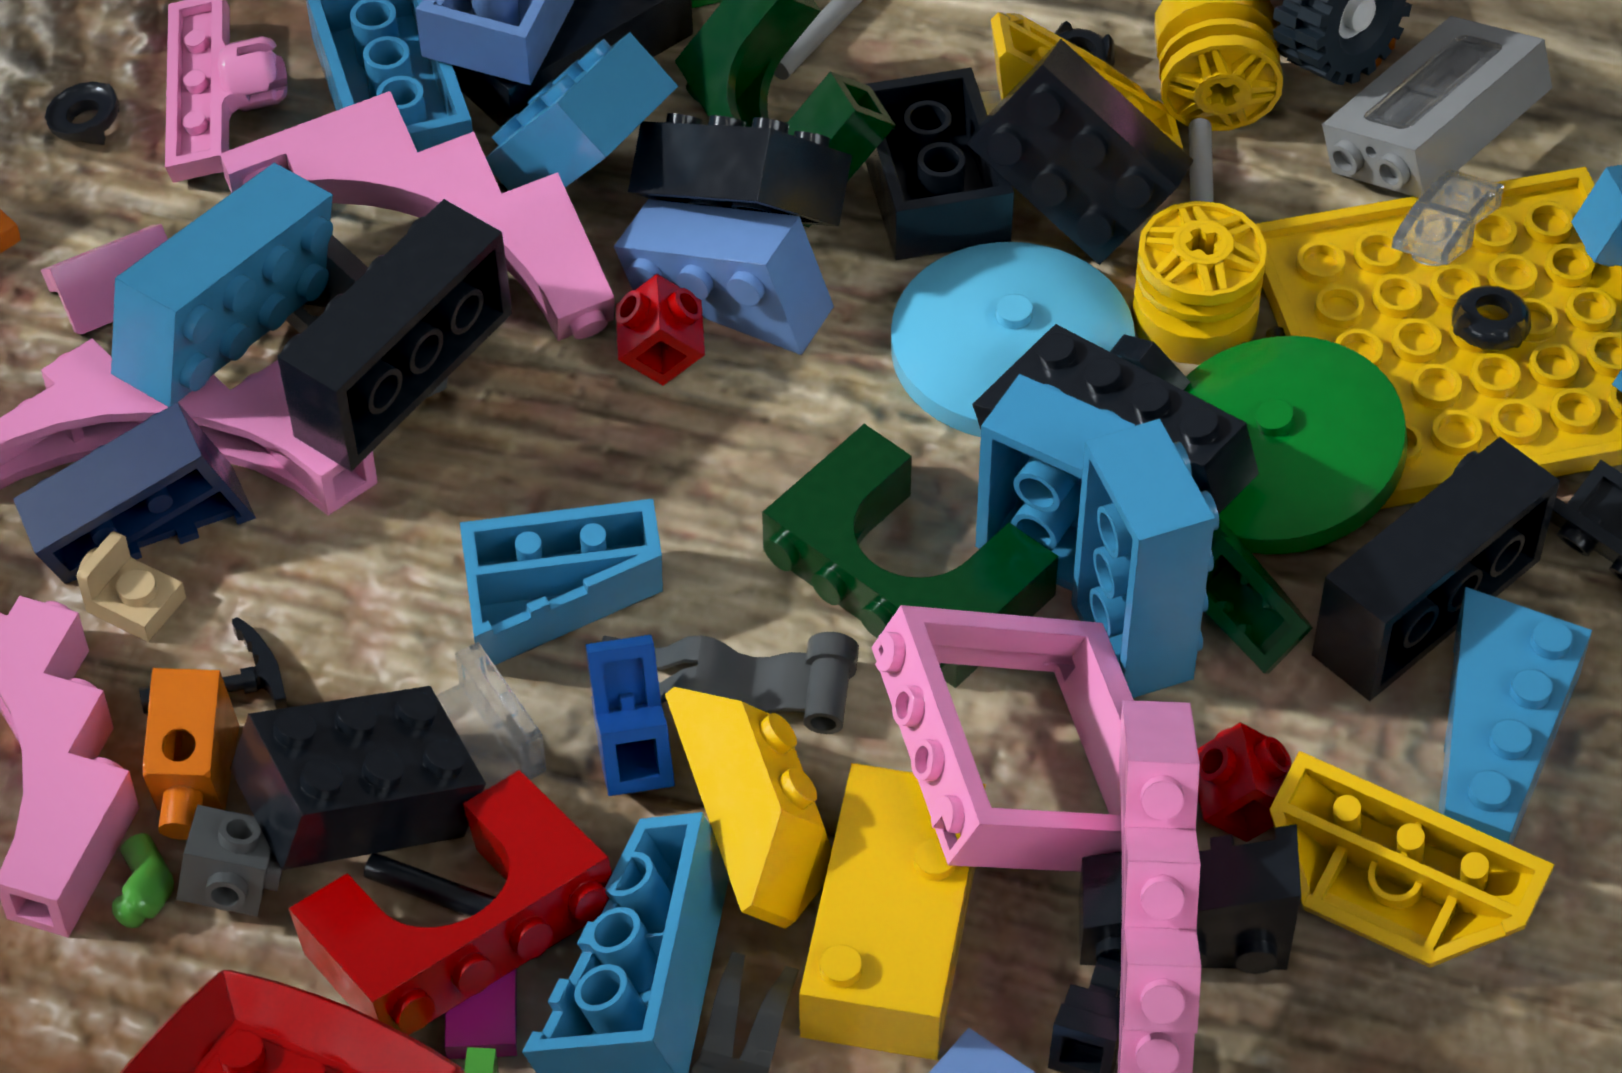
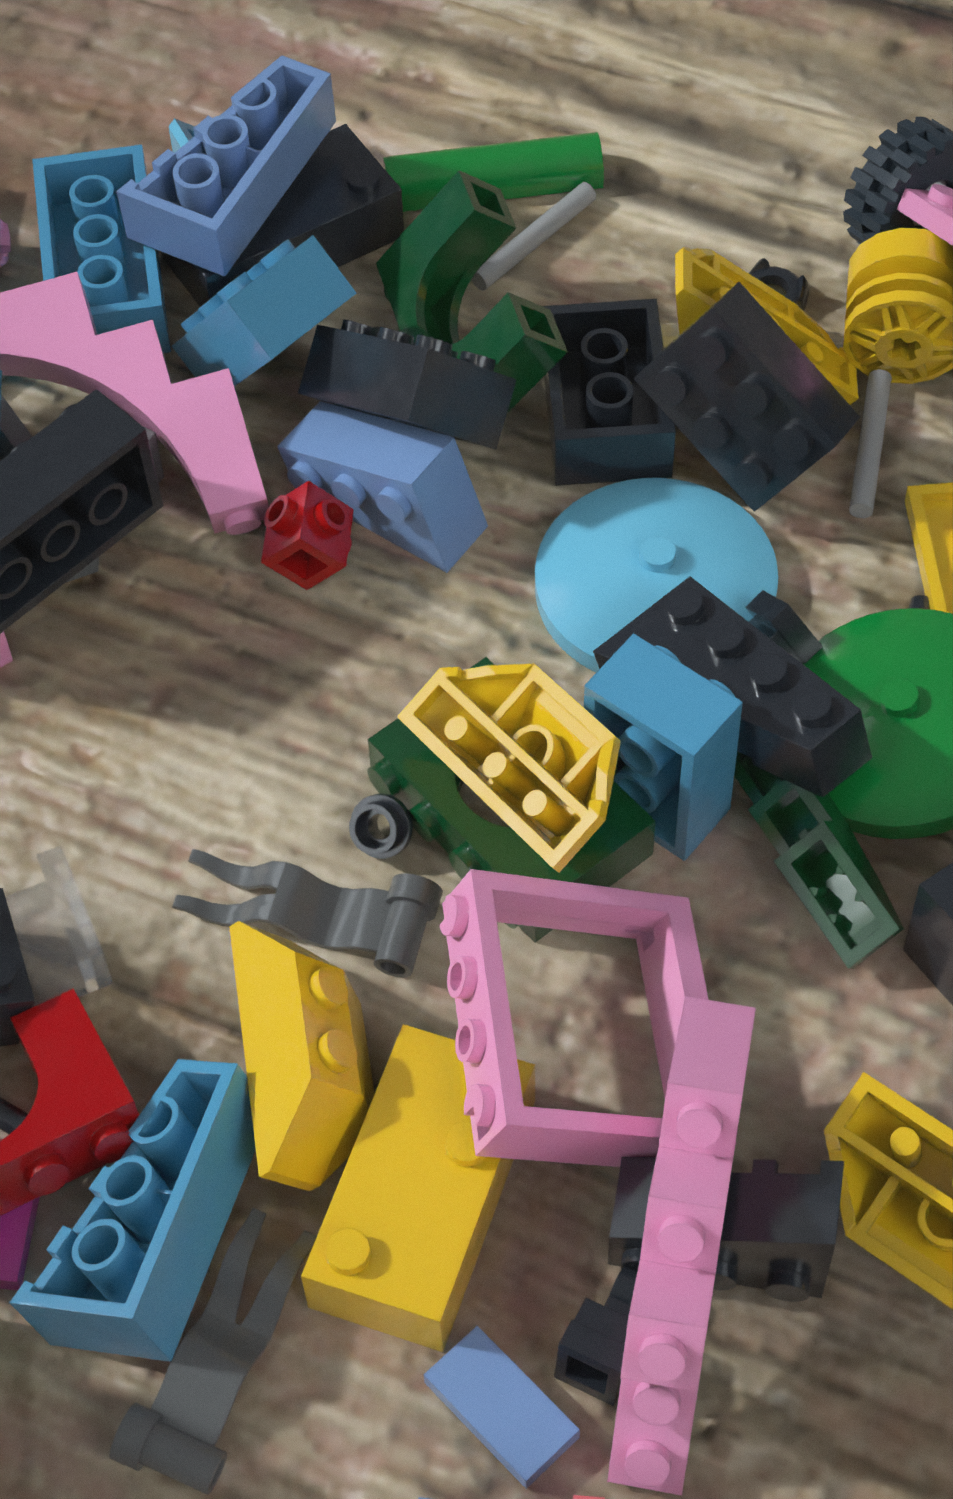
camera: 10 degrees right, 5 degrees up
dark azure wedge [460,499,663,673] -> none
blue brick [585,635,675,796] -> none
dark azure brick [1071,419,1219,698] -> none
yellow wheel [1132,201,1267,365] -> none
red brick [1198,722,1292,842] -> none
none -> black plate [349,793,413,859]
none -> yellow wedge [397,663,621,873]

